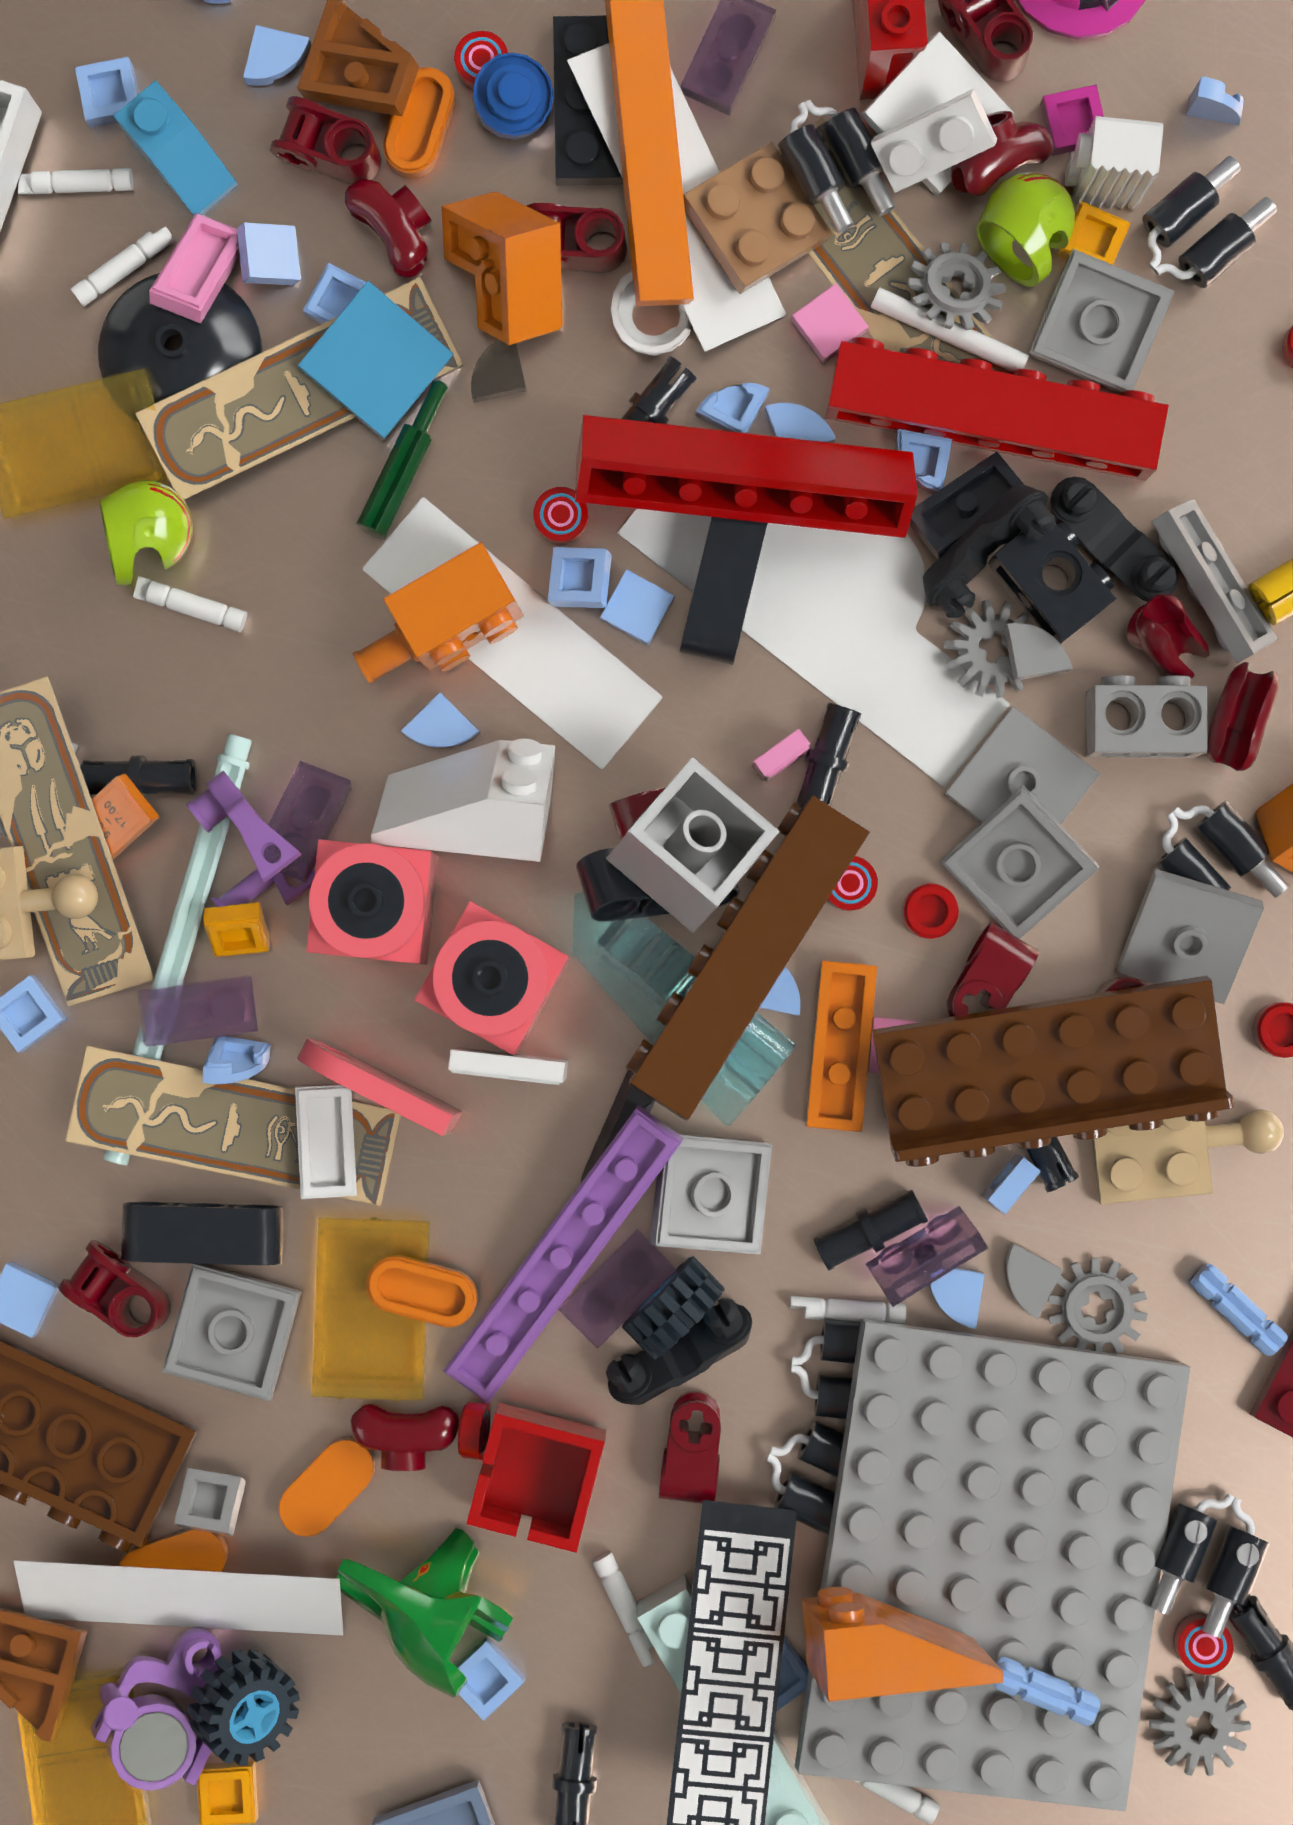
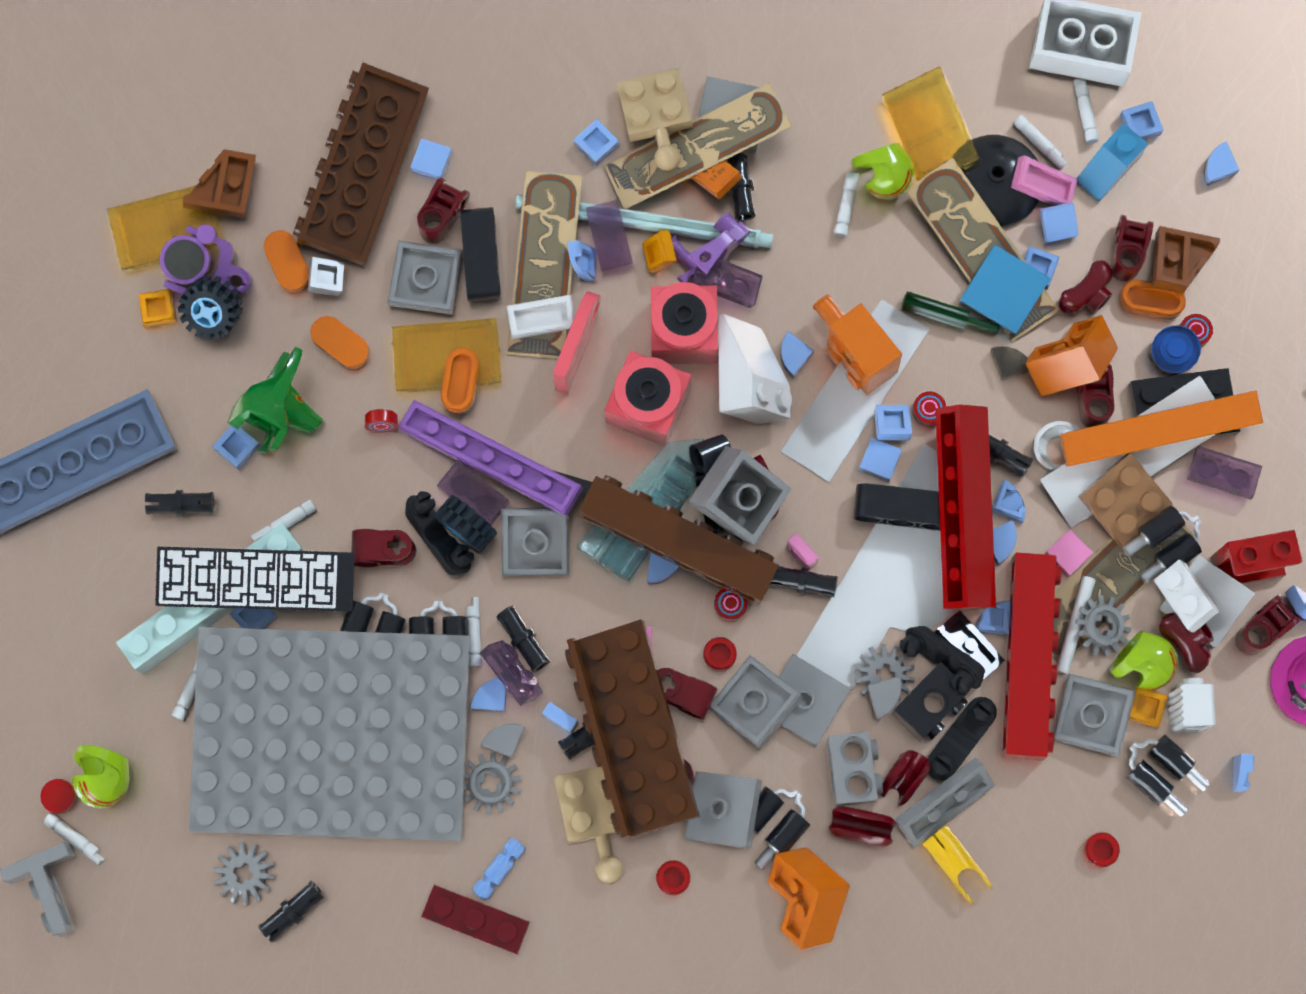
camera: 85 degrees right, 10 degrees down
white sticker [14,1560,343,1636] -> none
light blue tile [243,25,311,86] -> none
dark red piece [350,1404,459,1471] -> none
white tile [448,1047,568,1085] -> none
red piece [466,1402,606,1553] -> none
orange slope [802,1587,1003,1702] -> none
orange plate [805,961,877,1132] -> none
light blue axle [993,1657,1101,1726] -> none
dark pink tile [1040,84,1104,156] -> none
black piece [1150,1494,1270,1639] -> none
red tile [1174,1614,1234,1675] -> none

